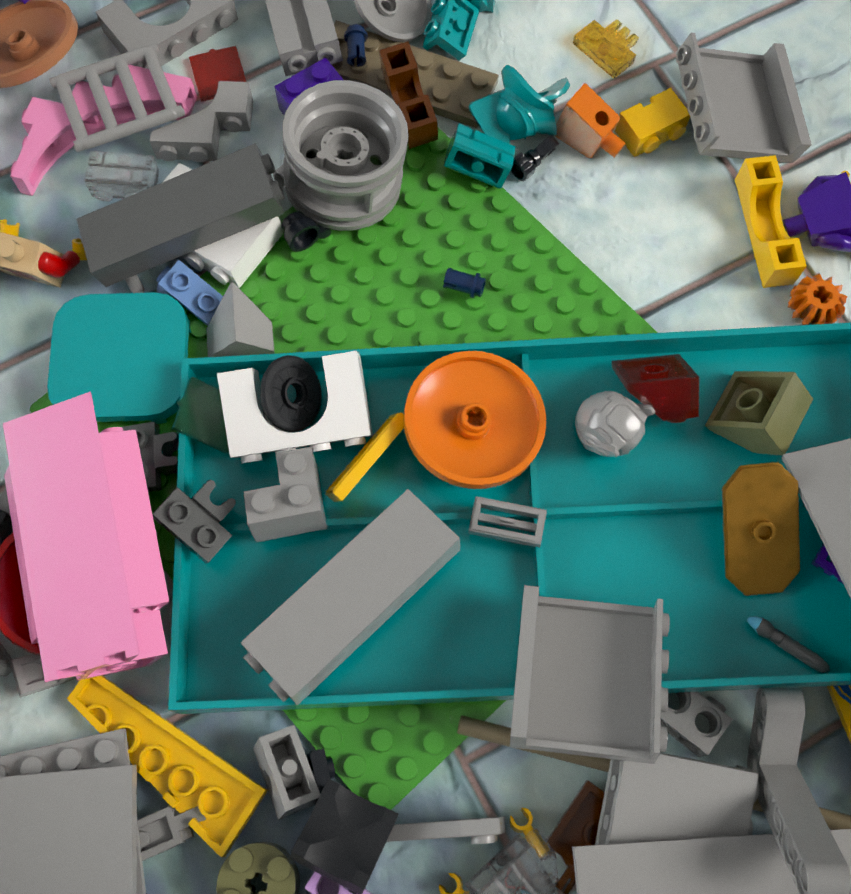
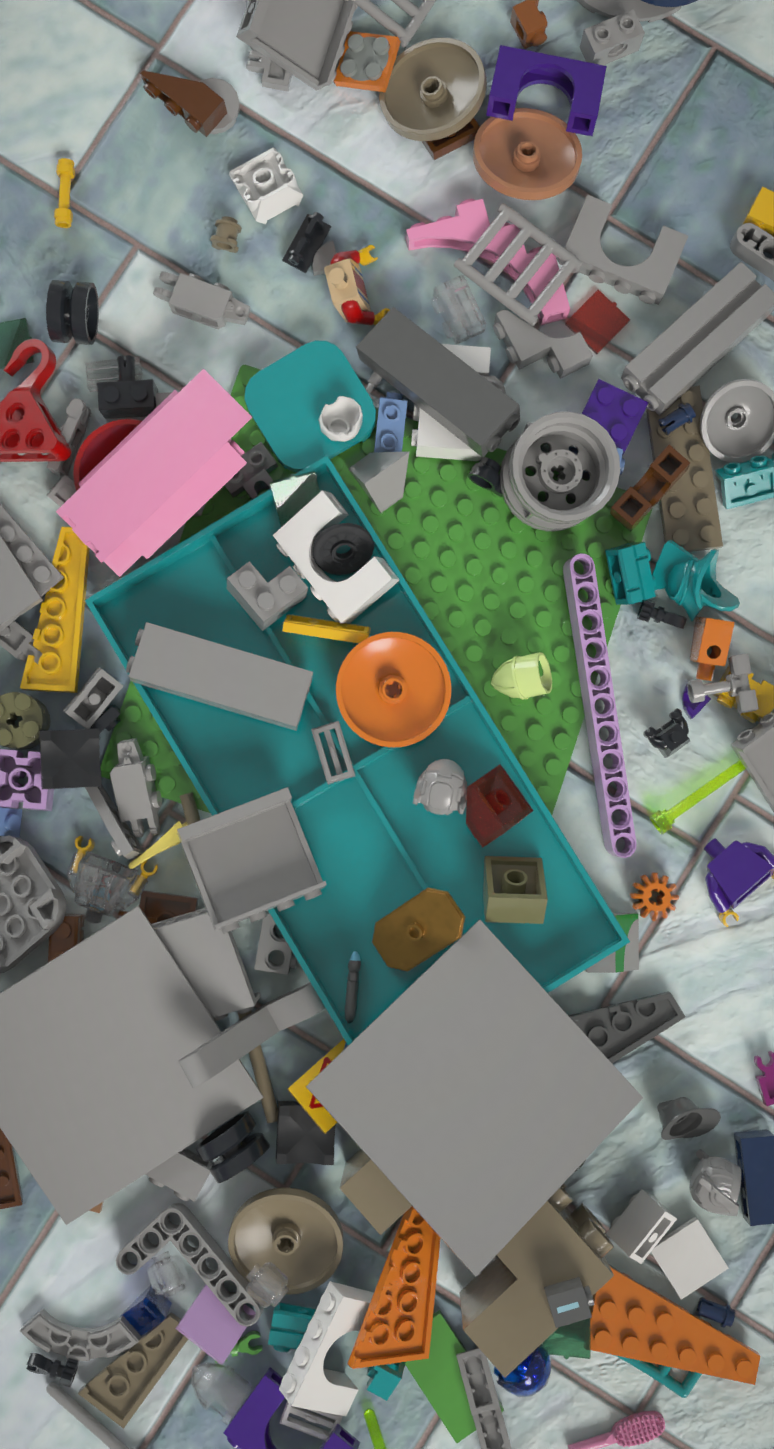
camera: 60 degrees right, 15 degrees up
dark grey plate [152,480,236,564] -> none
dark blue pin [443,268,486,298] -> none
yellow arch [735,155,807,288] -> none
none -> light grey hinge [110,739,162,838]
none -> light yellow piece [128,821,187,869]
none -> white hair [319,396,363,442]
none -> yellowish green helmet [490,652,552,700]
none -> lavender beam [563,553,637,858]
none -> black piece [643,708,690,758]
none -> clear neon green piece [649,760,746,835]
none -> dark purple tile [682,680,711,719]
none -> light grey bar [687,654,759,714]

